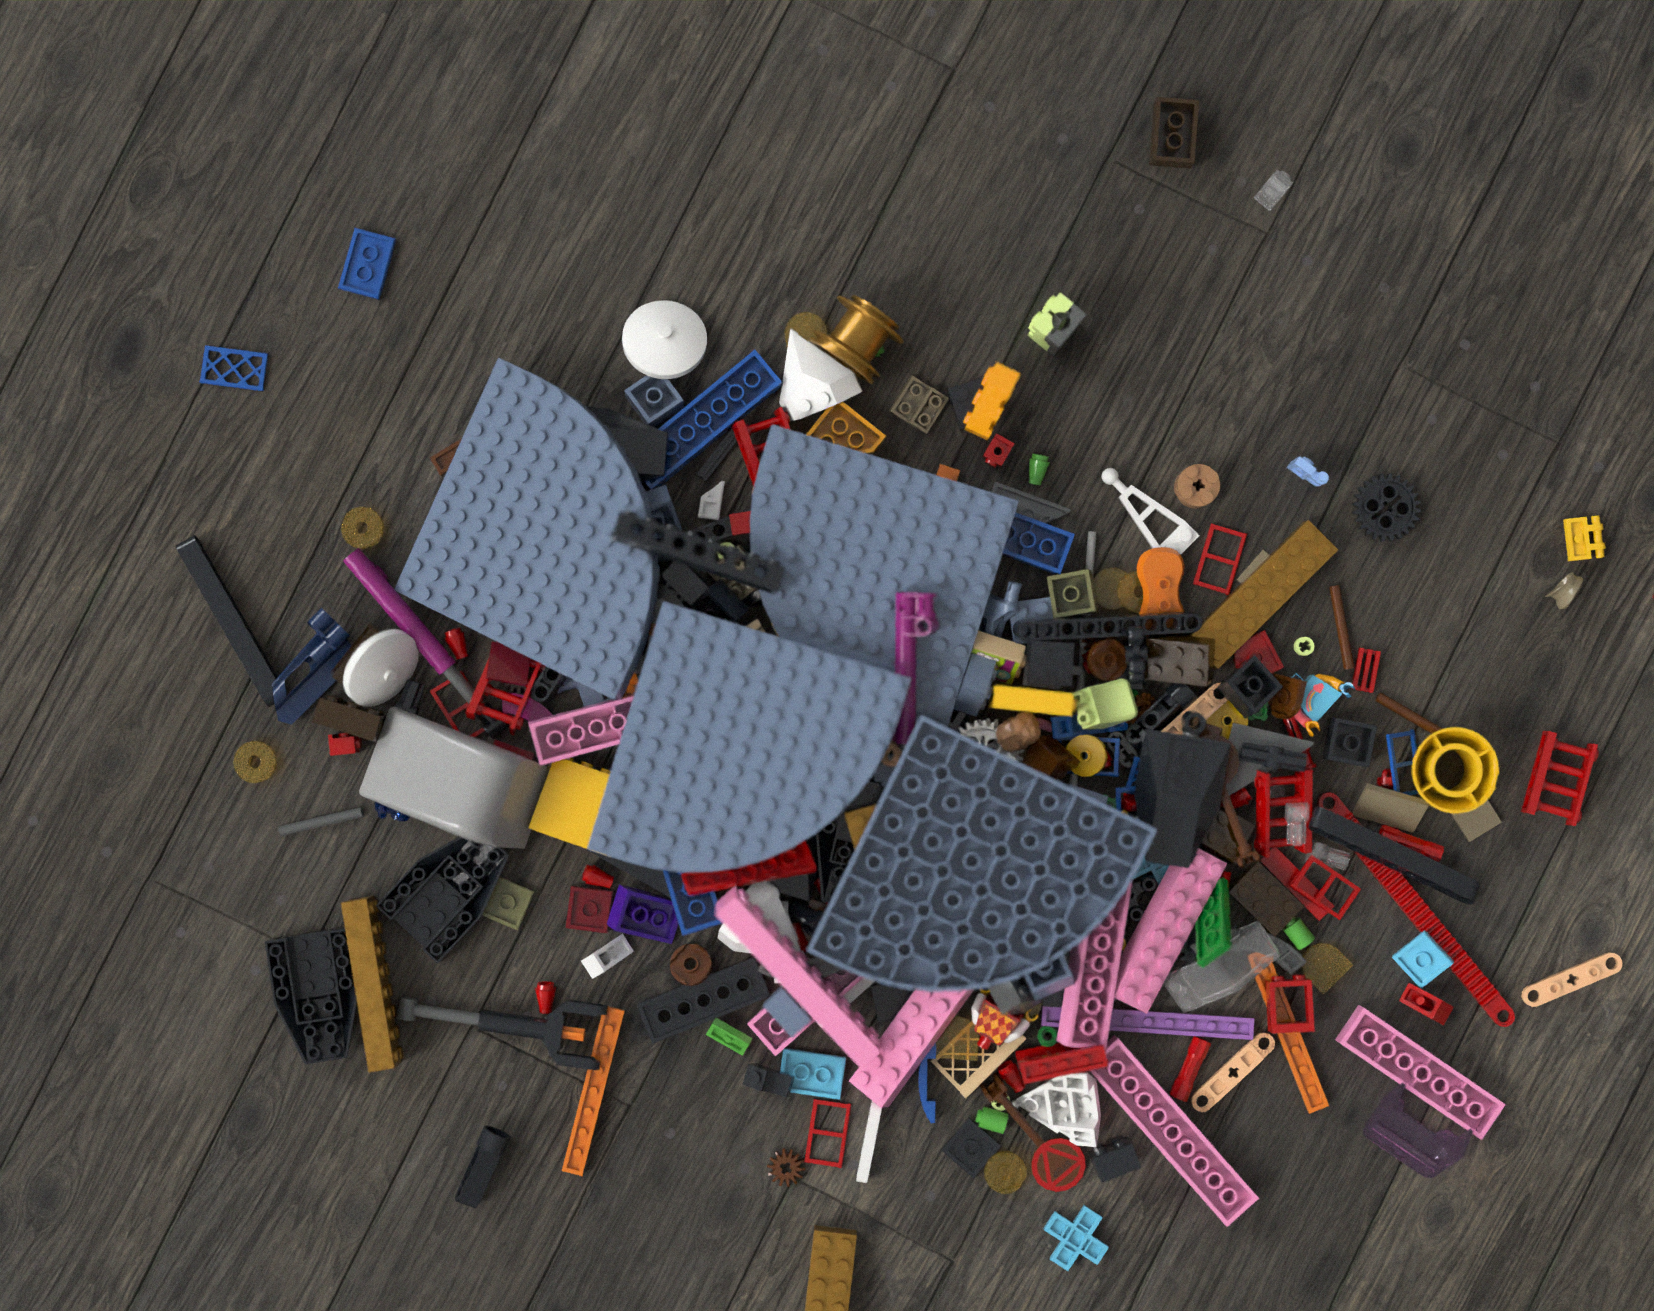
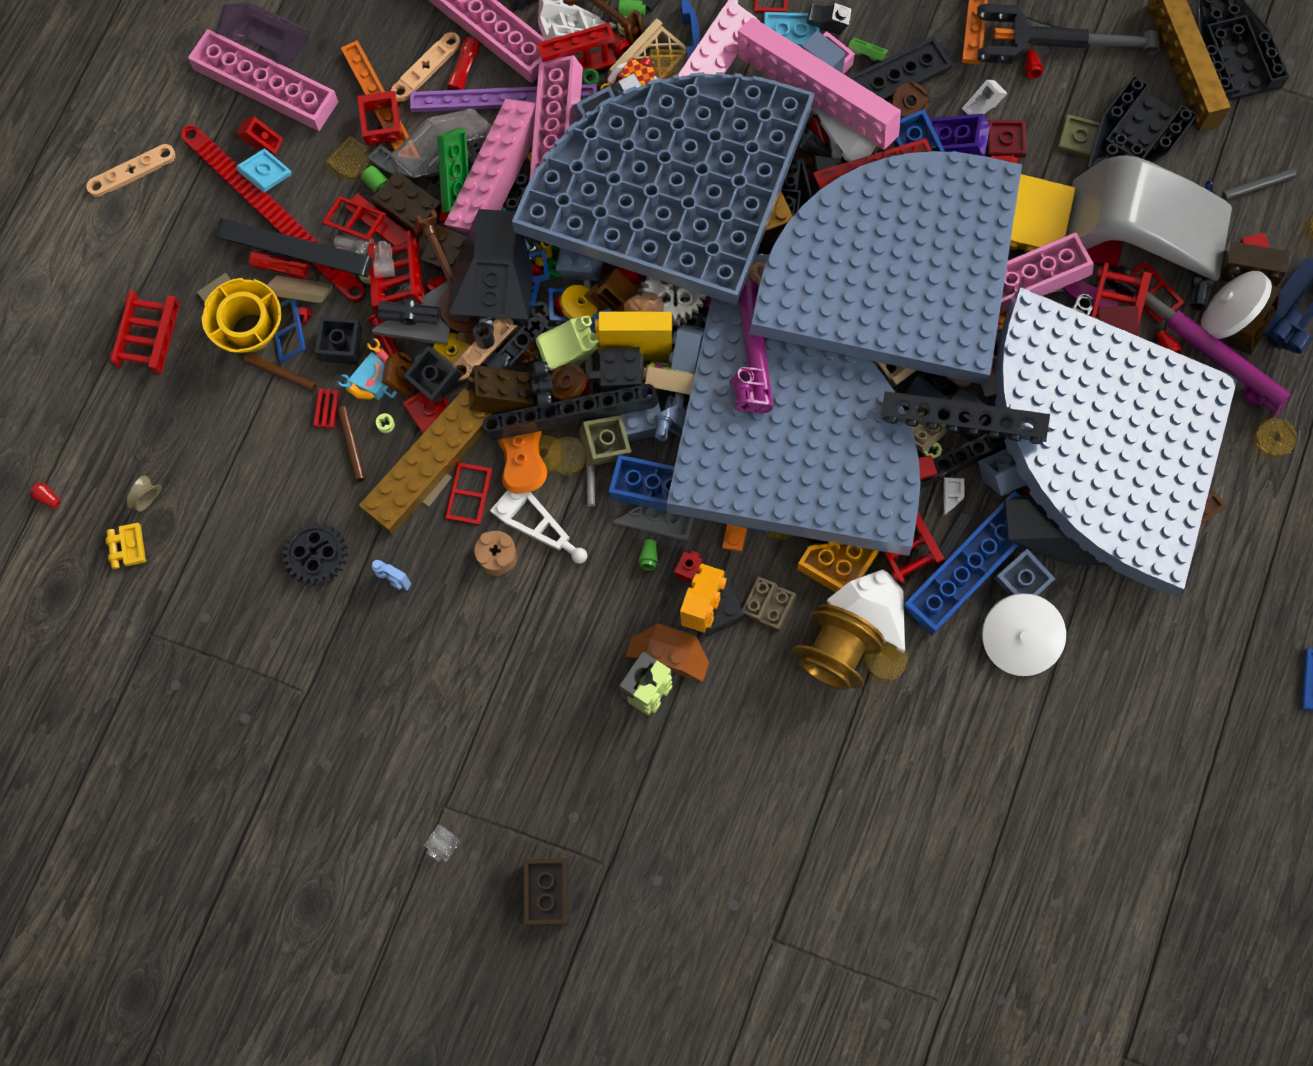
camera: 175 degrees right, 15 degrees down
none -> dark orange wedge [625,623,709,682]

